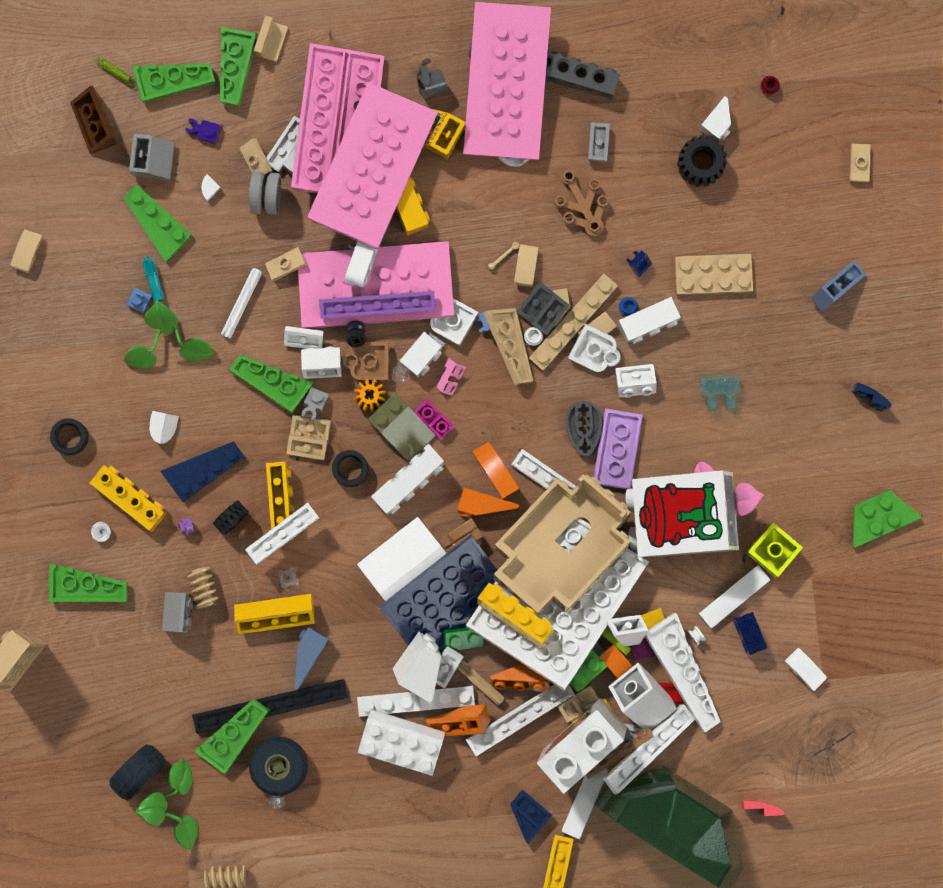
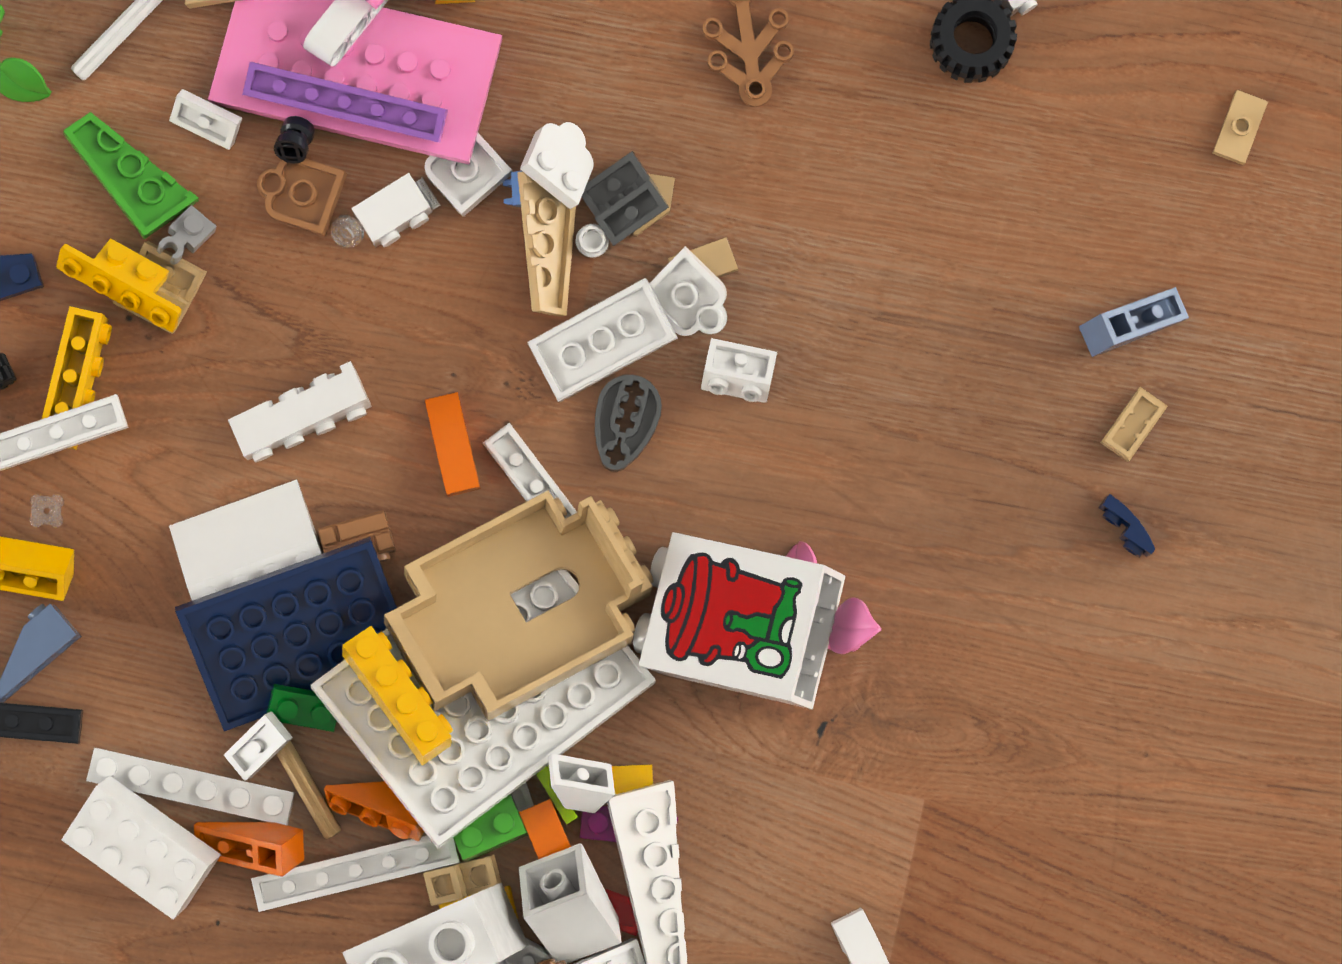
camera: 15 degrees right, 0 degrees up
white brick [301,346,342,379] -> none
black tyre [332,450,369,487] -> none
light orange gear [354,379,386,412] -> none
olive slope [368,393,436,462] -> none
white slope [393,632,441,703] -> none
dark pink slope [414,399,454,440] -> none
bright pink piece [436,358,466,396] -> none
orange slope [457,488,519,518] -> none
tan hinge [488,242,519,270] -> none
tan slope [514,244,539,287] -> none
tan plate [529,274,618,371] -> none
lavender tile [594,408,643,490] -> none
white brick [618,297,681,344] -> none
blue plate [619,297,638,316] -> none
clear blue tile [627,250,652,277] -> none
tan plate [675,254,753,295] -> none
white bush [688,626,706,646] -> none
white tile [698,565,770,629] -> none
clear light blue plate [700,375,740,410] -> none
clear blue brick [732,612,767,655] -> none
neon yellow slope [746,523,803,578] -> none
bright green wing [852,490,922,548] -> none
none -> yellow bracket [56,238,181,332]
none -> white plate [520,122,594,209]
none -> white tile [527,278,678,402]
none -> tan plate [1100,387,1168,462]

